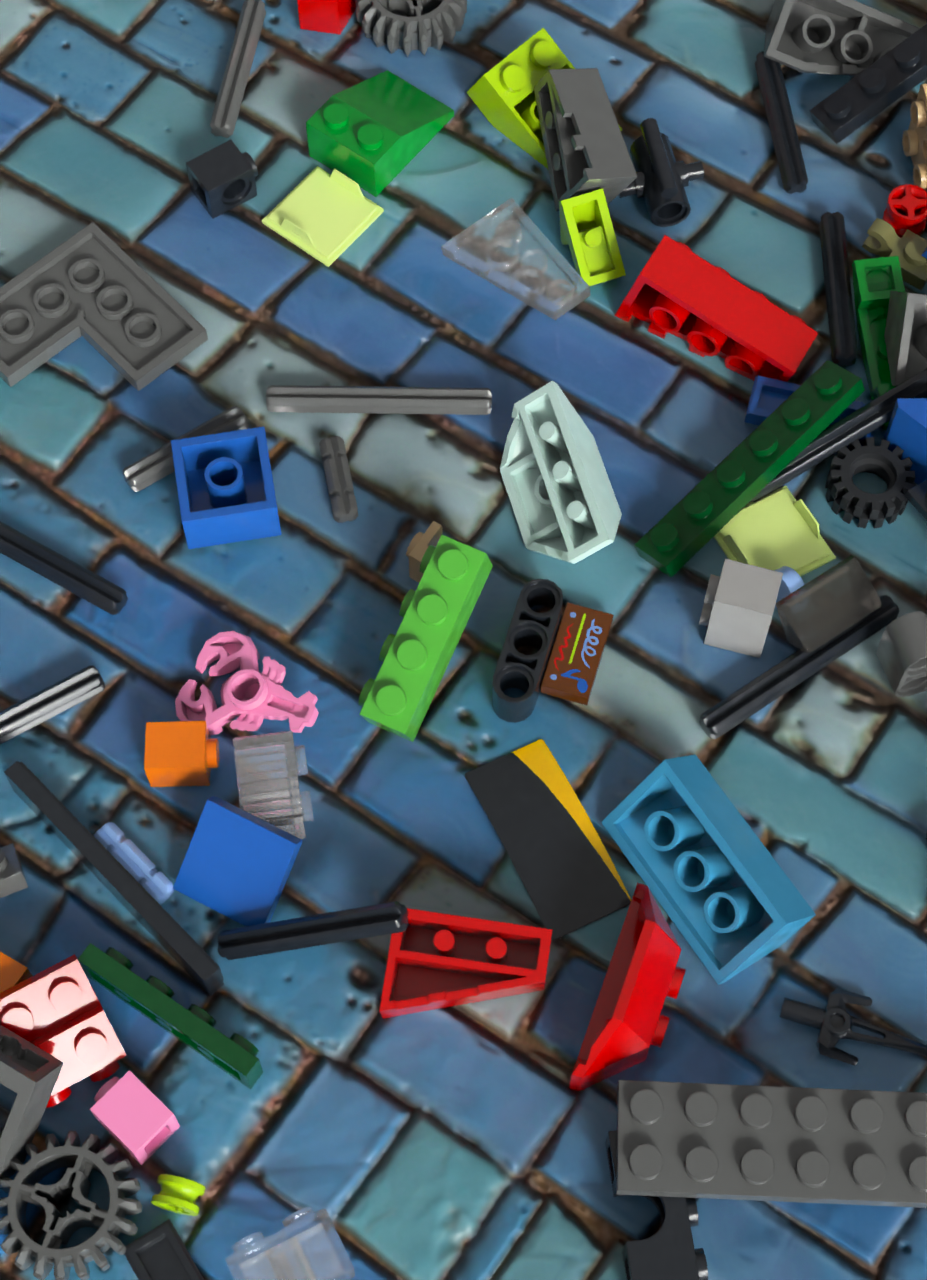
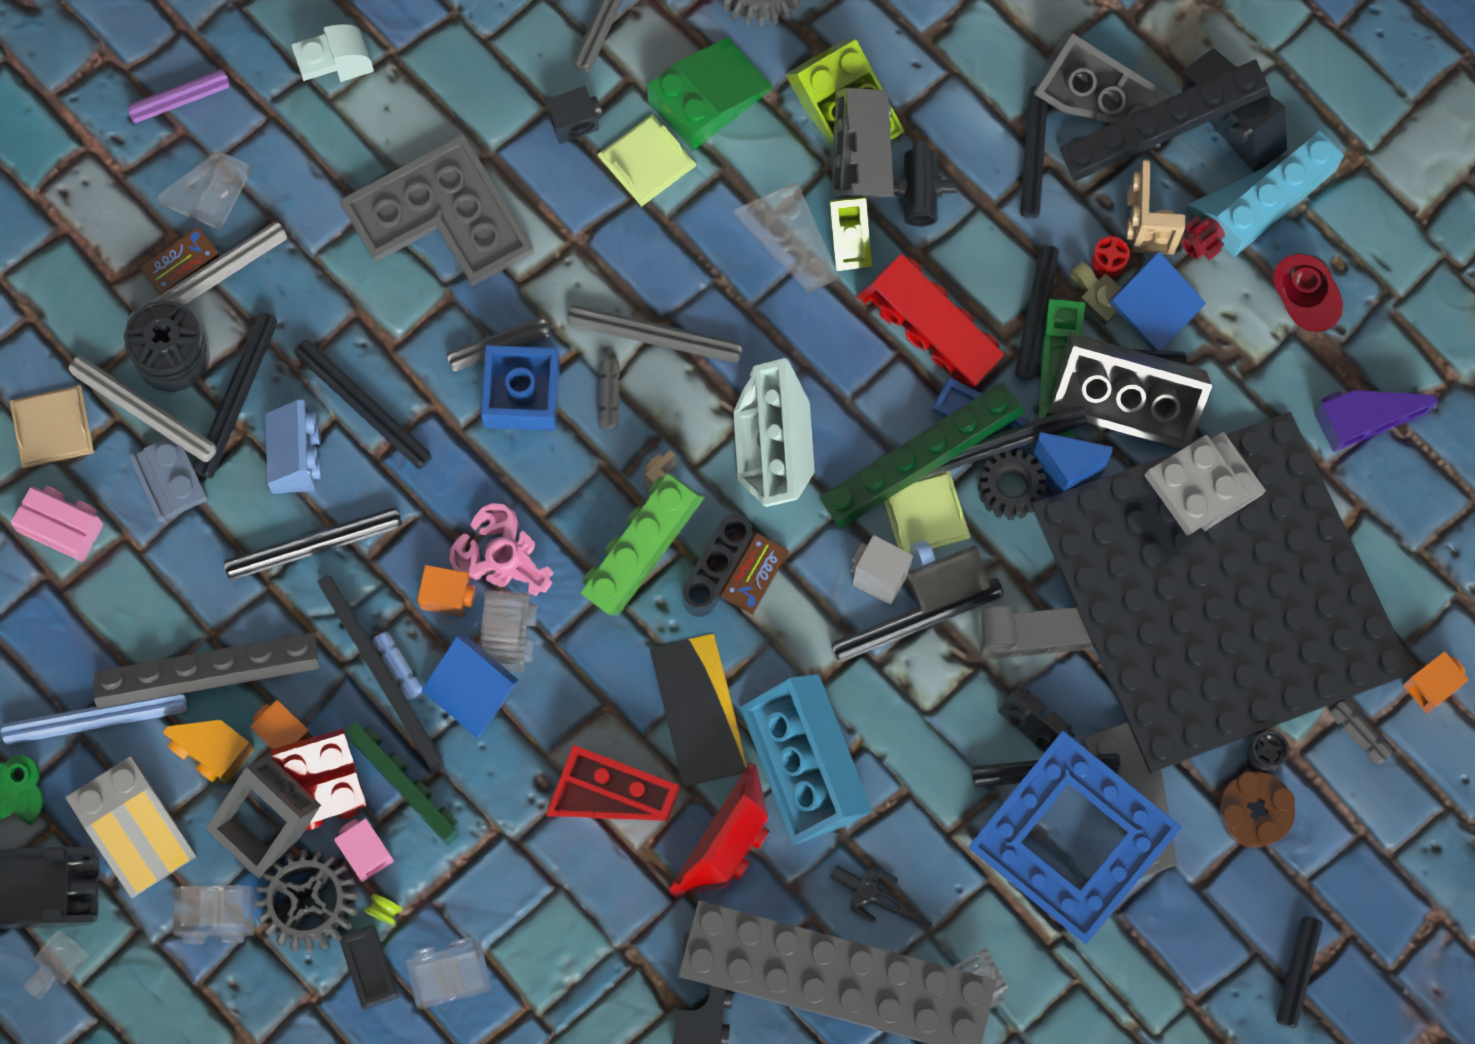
camera: 10 degrees right, 10 degrees up
black axle [217,901,409,960] -> none

